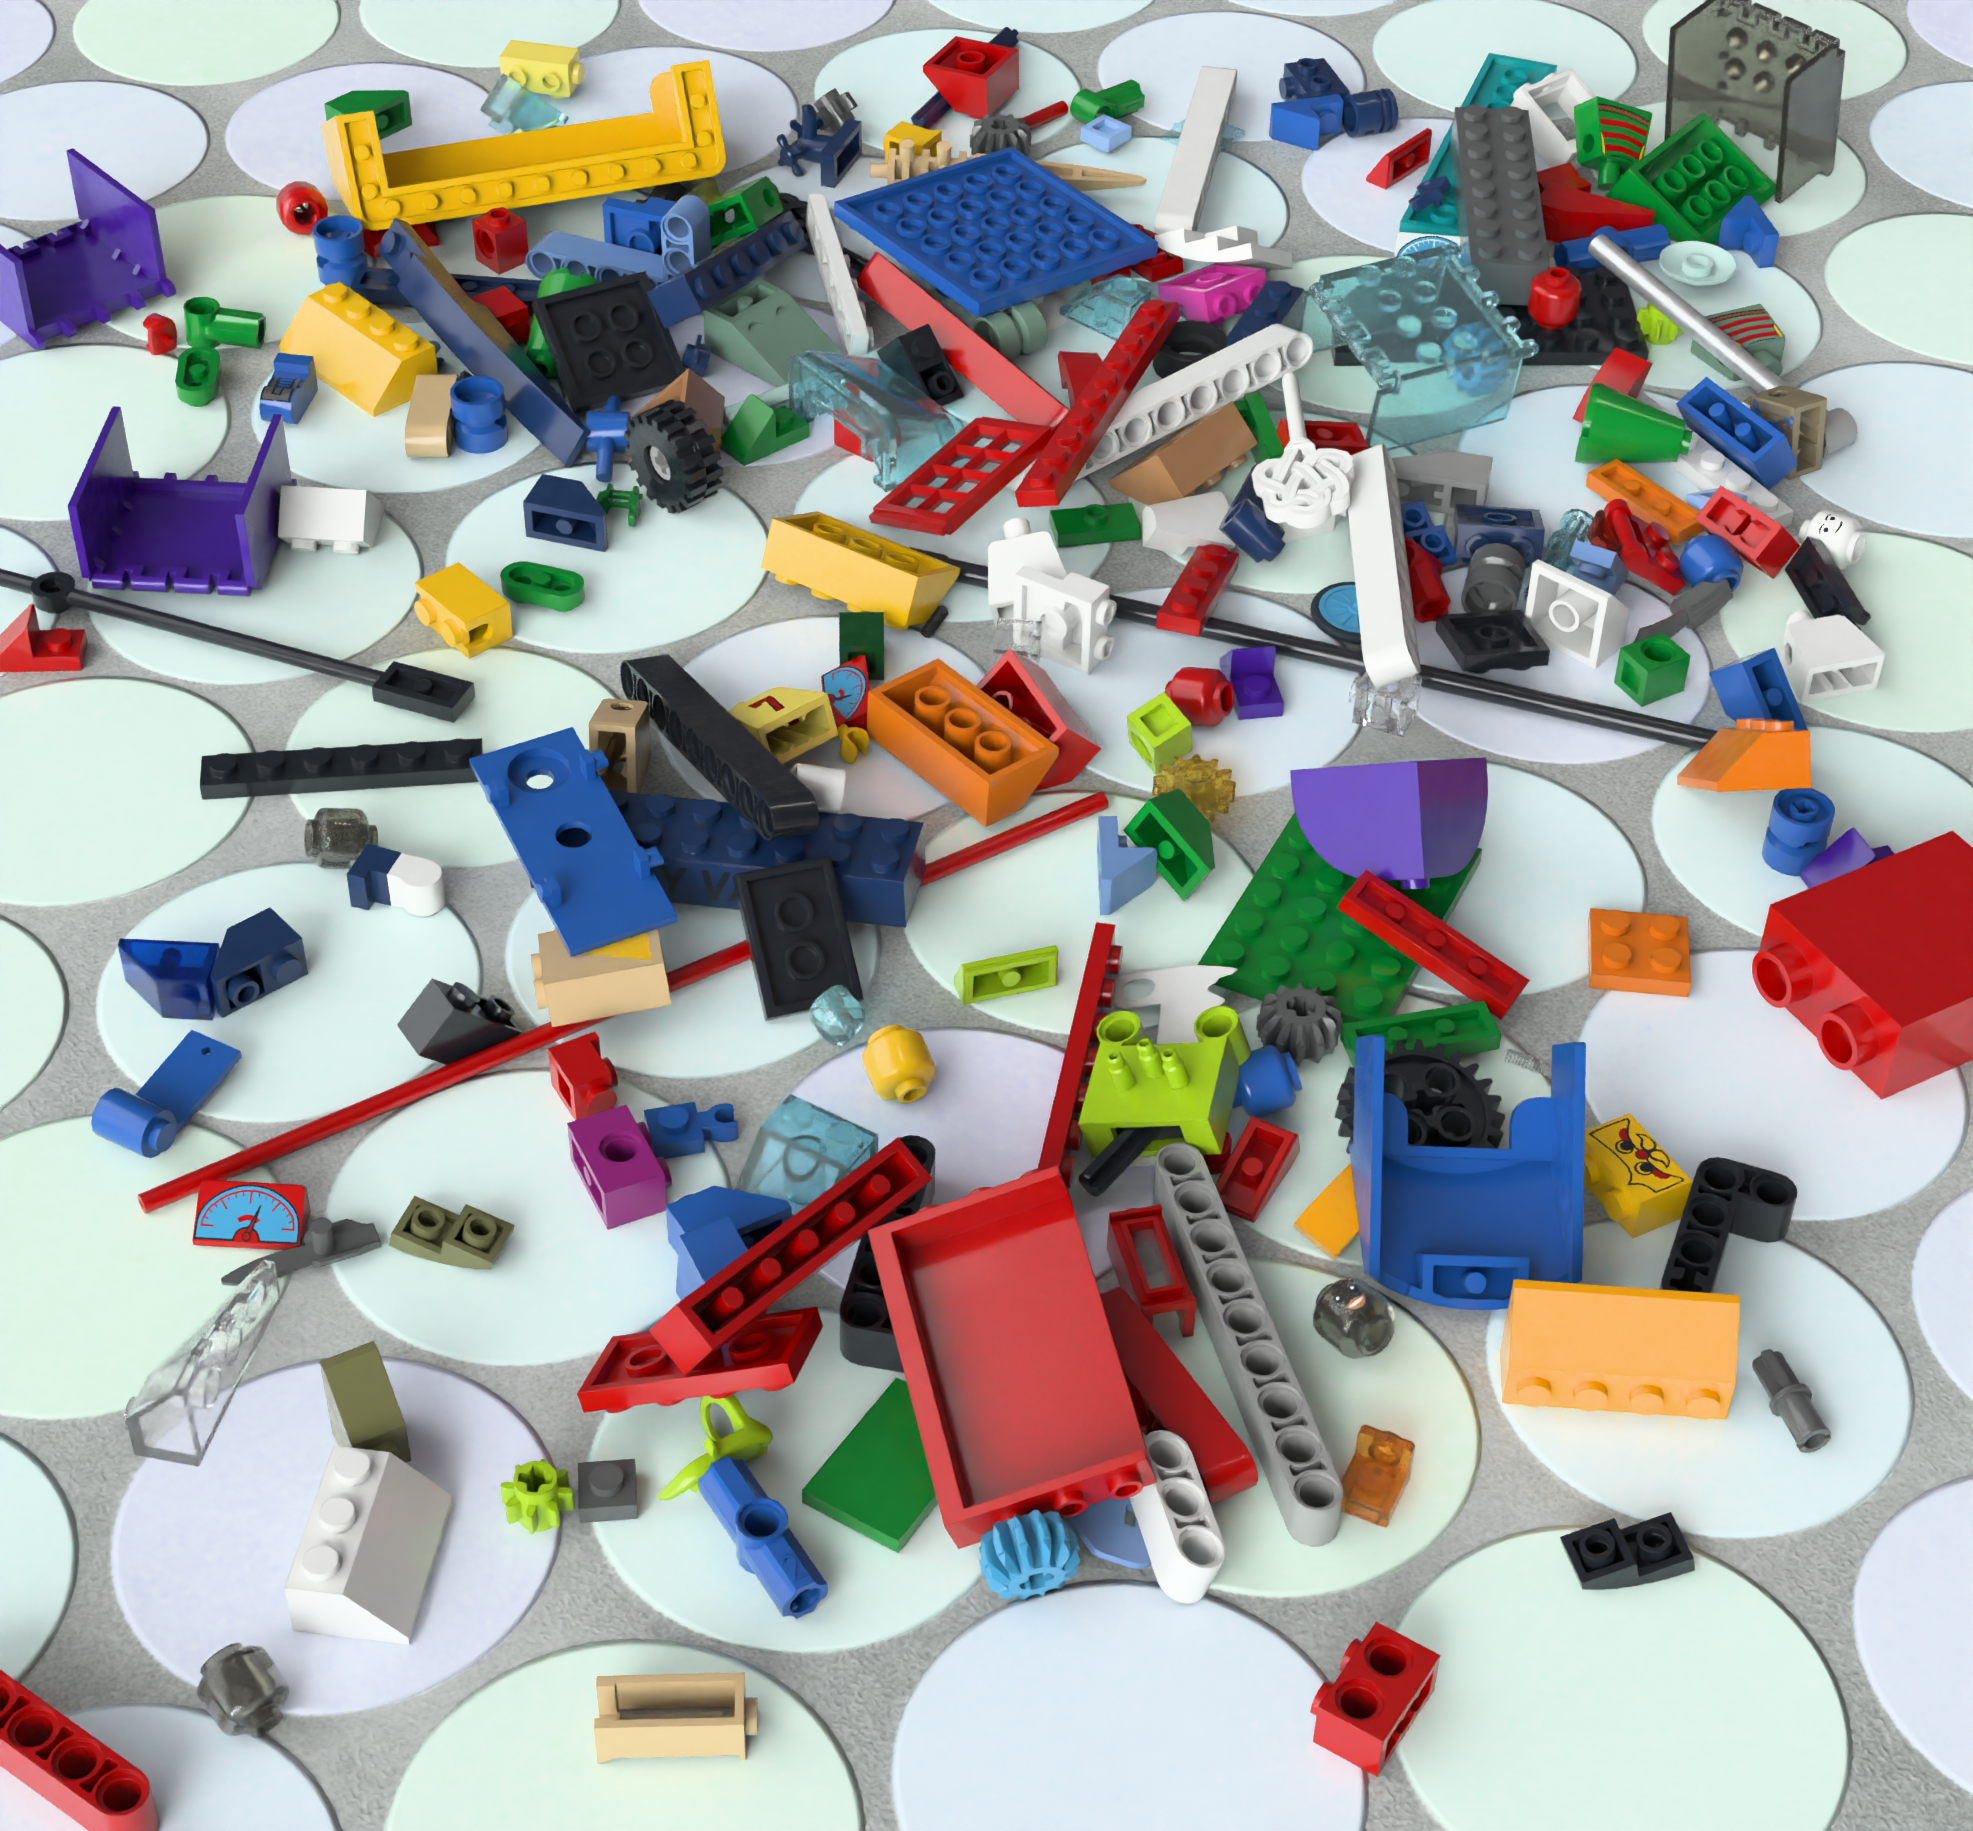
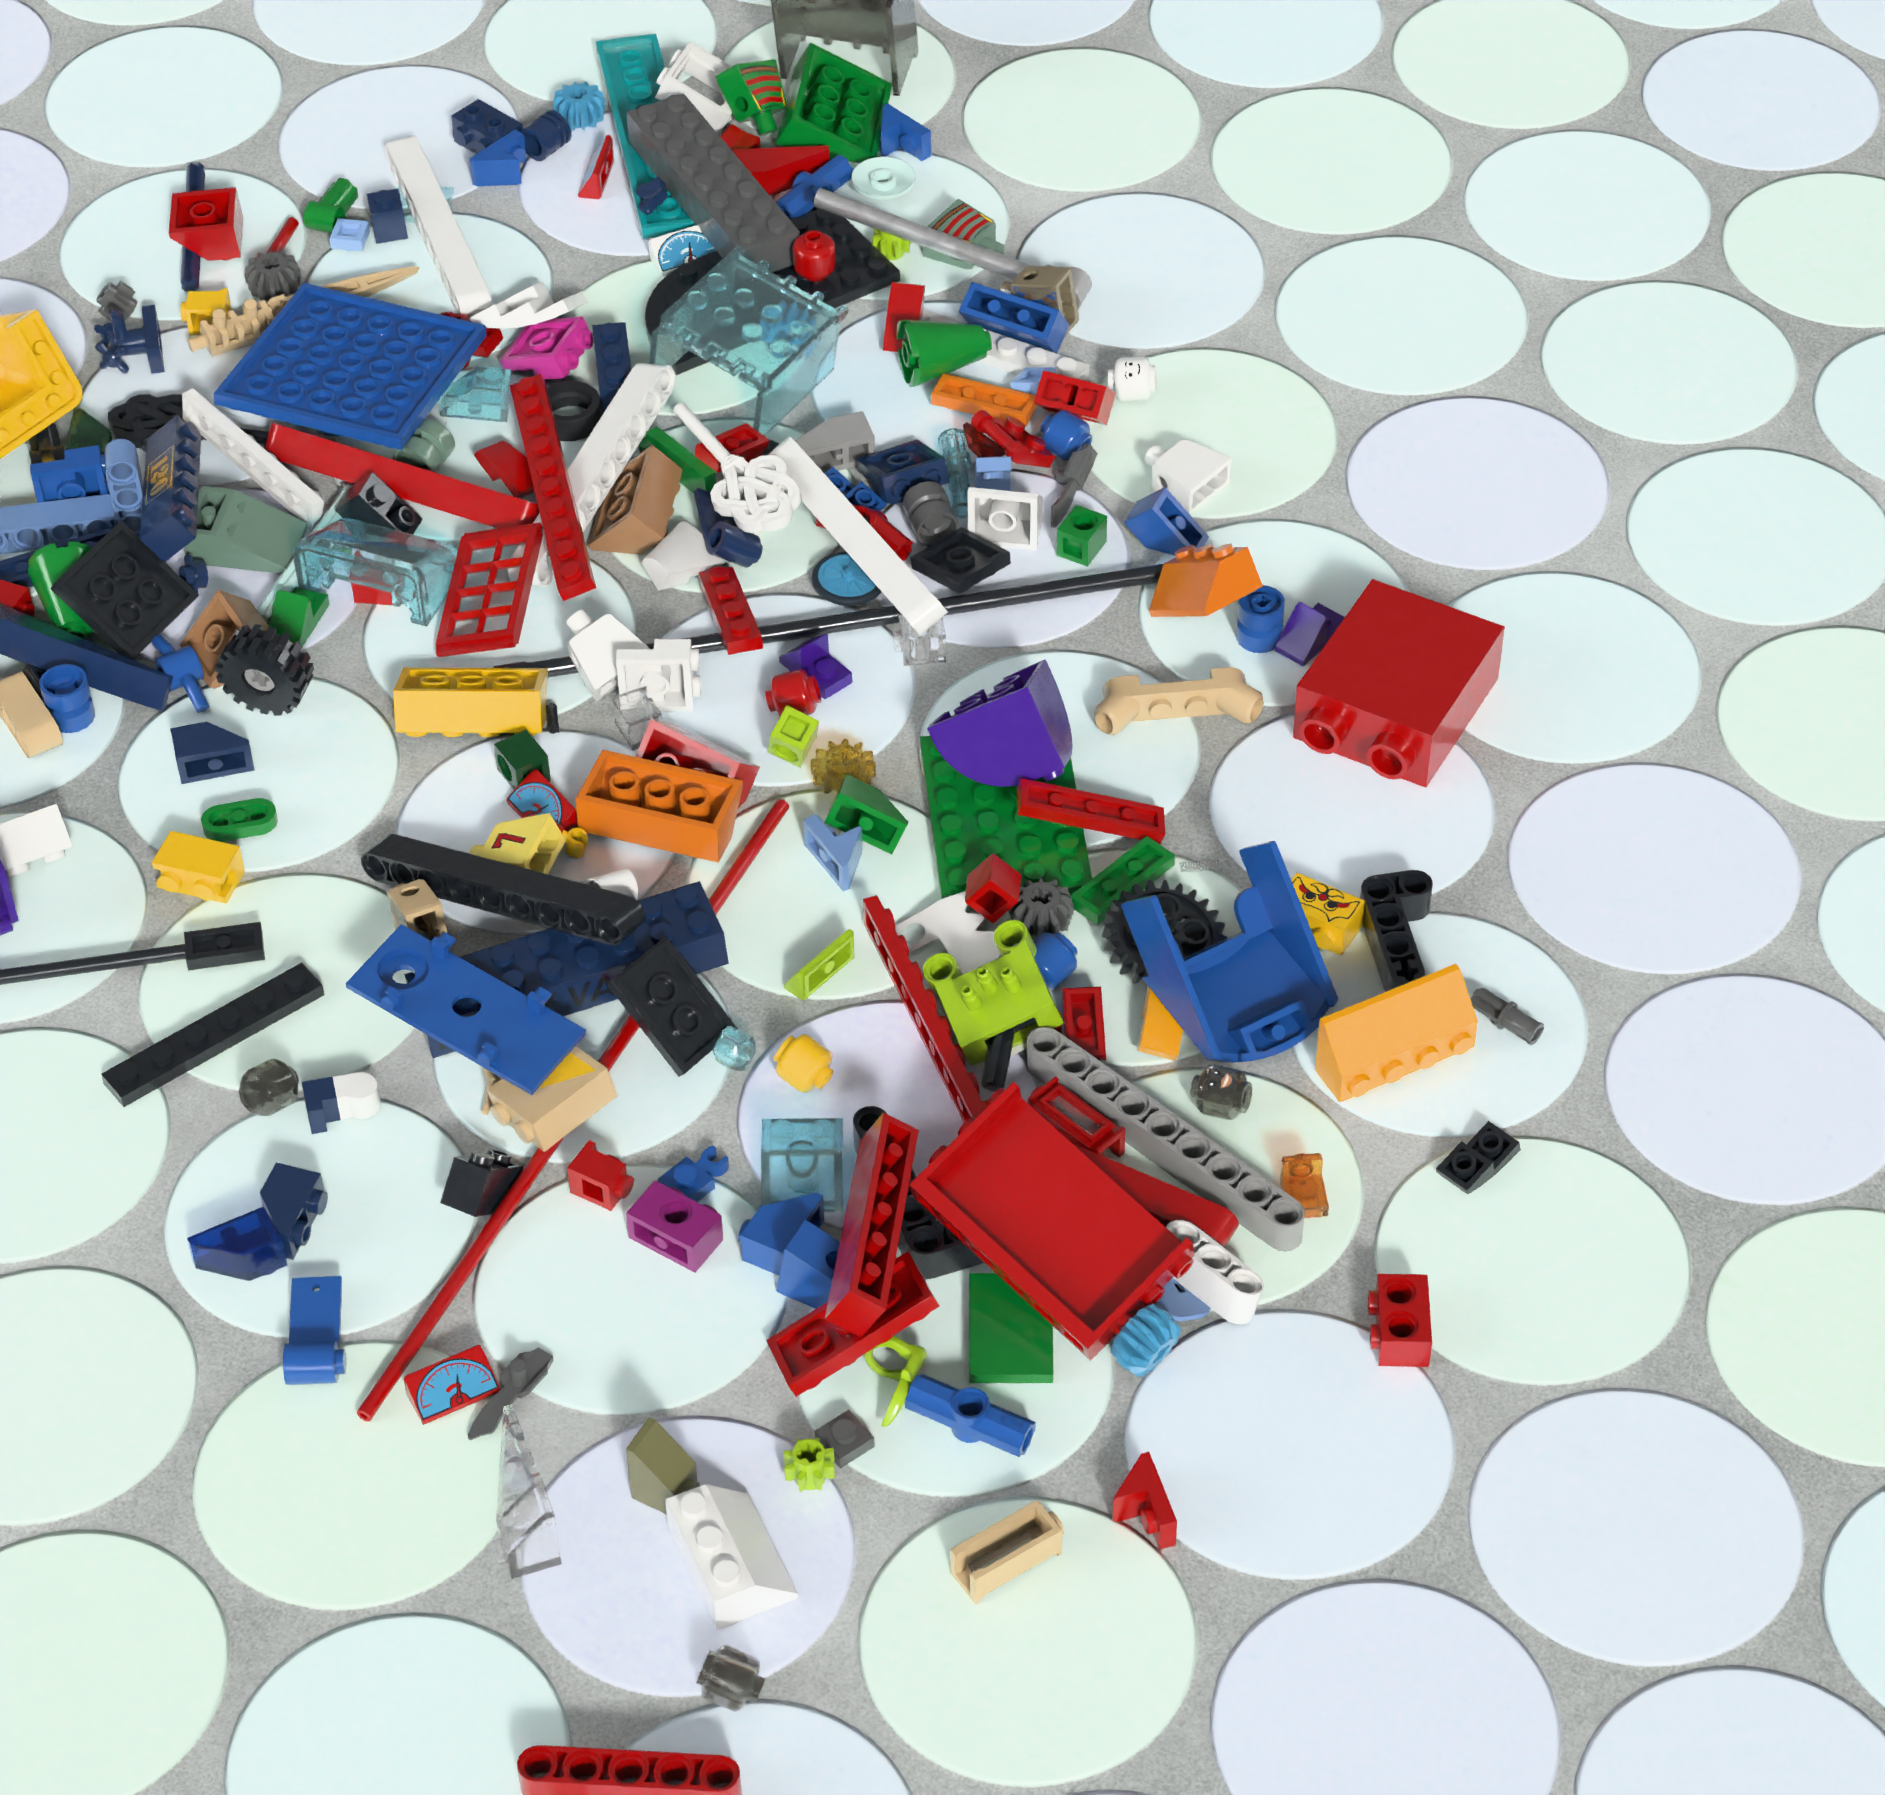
camera: 30 degrees left, 5 degrees up
olive slope [389,1196,515,1269] -> none
green piece [596,483,643,527] -> none
green torso [706,176,783,247] -> none
green plate [1049,502,1141,547] -> none
orange plate [1588,908,1691,997] -> none
black hinge [1784,536,1871,630] -> none
none -> dark blue slope [367,188,408,244]
none -> dark azure gear [552,81,606,131]
none -> red brick [965,853,1021,924]
none -> tan plate [1094,667,1264,736]
none -> red slope [1112,1452,1177,1550]

